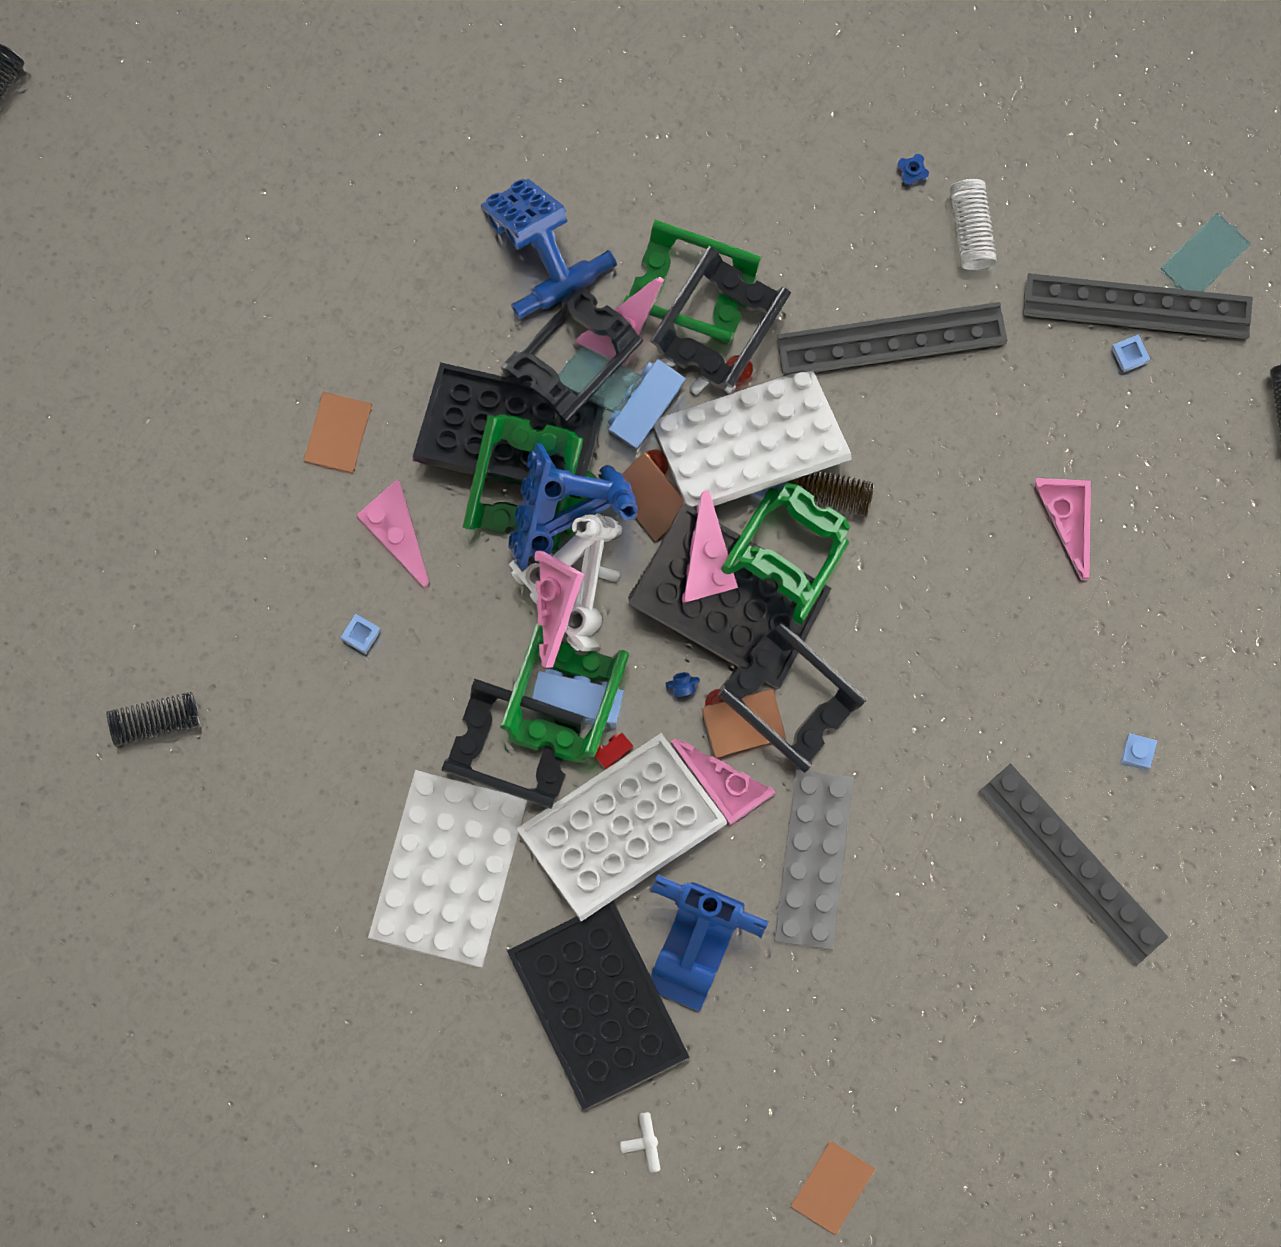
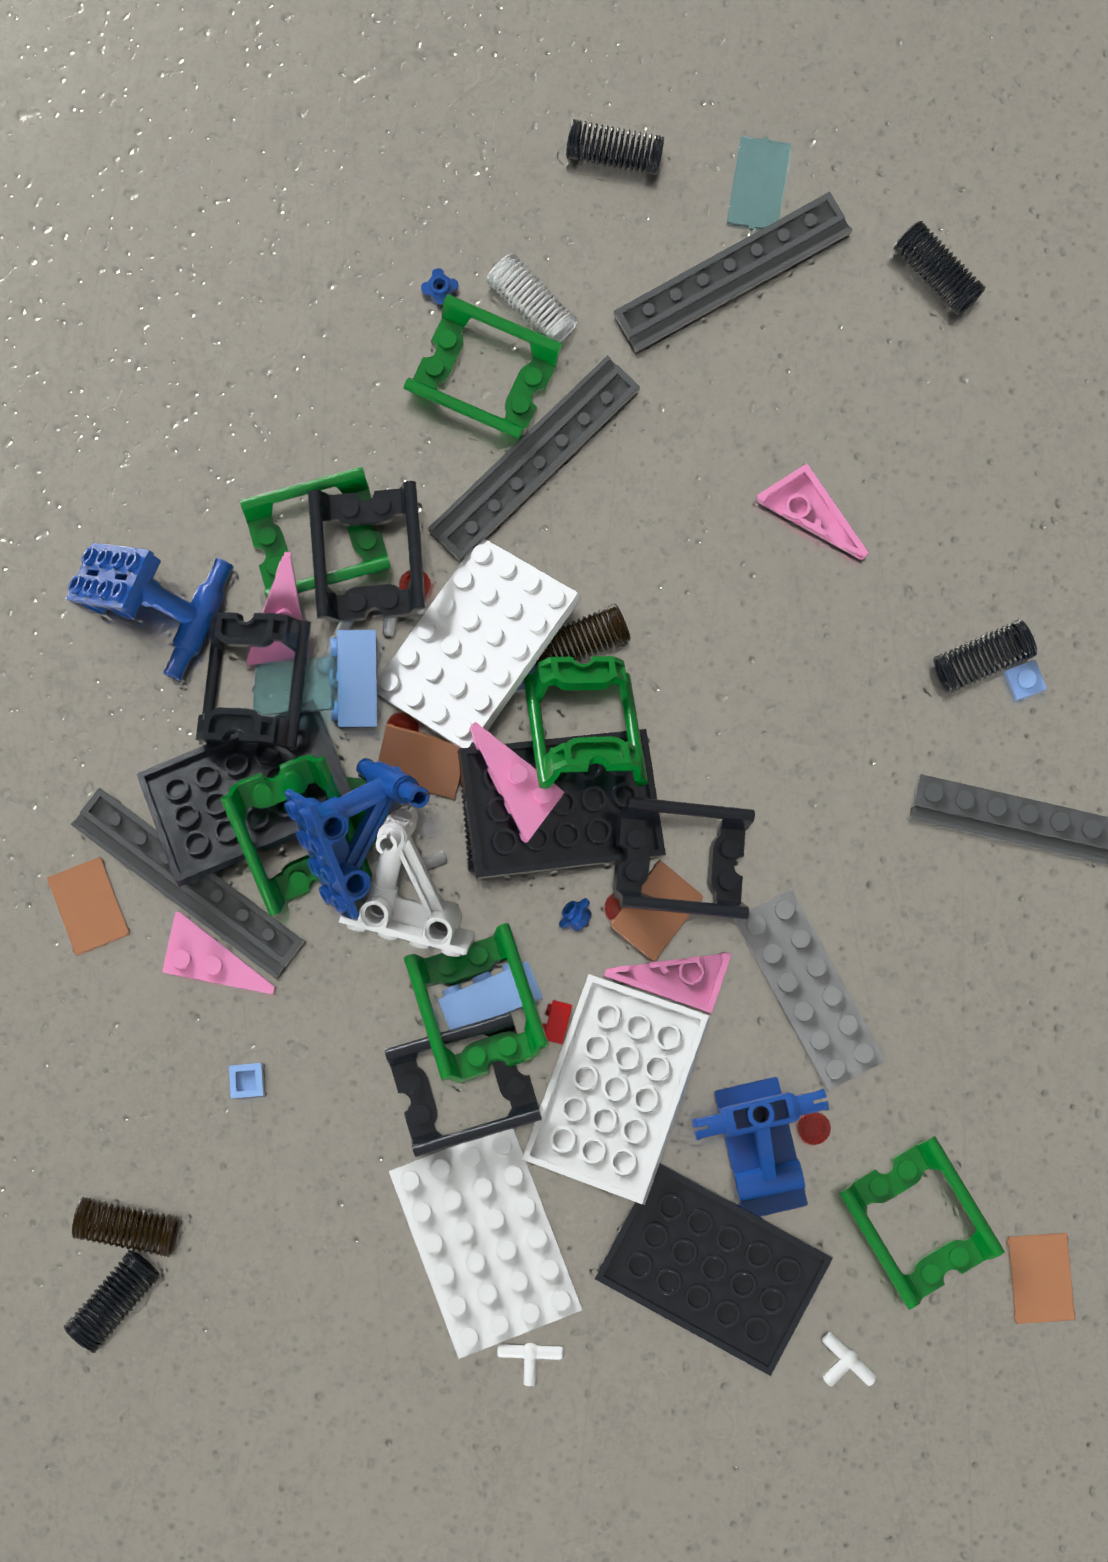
camera: 30 degrees left, 5 degrees up
bright pink wing [535,551,584,668] -> none
light blue plate [1112,334,1150,373] -> none
none -> dark grey plate [70,787,305,979]
none -> dark brown piece [72,1196,179,1258]
none -> green piece [403,294,563,439]
none -> white piece [497,1343,564,1386]
none -> black piece [566,119,664,176]
none -> clear red plate [798,1112,831,1145]
none -> green piece [839,1136,1005,1310]
none -> black piece [933,619,1037,694]

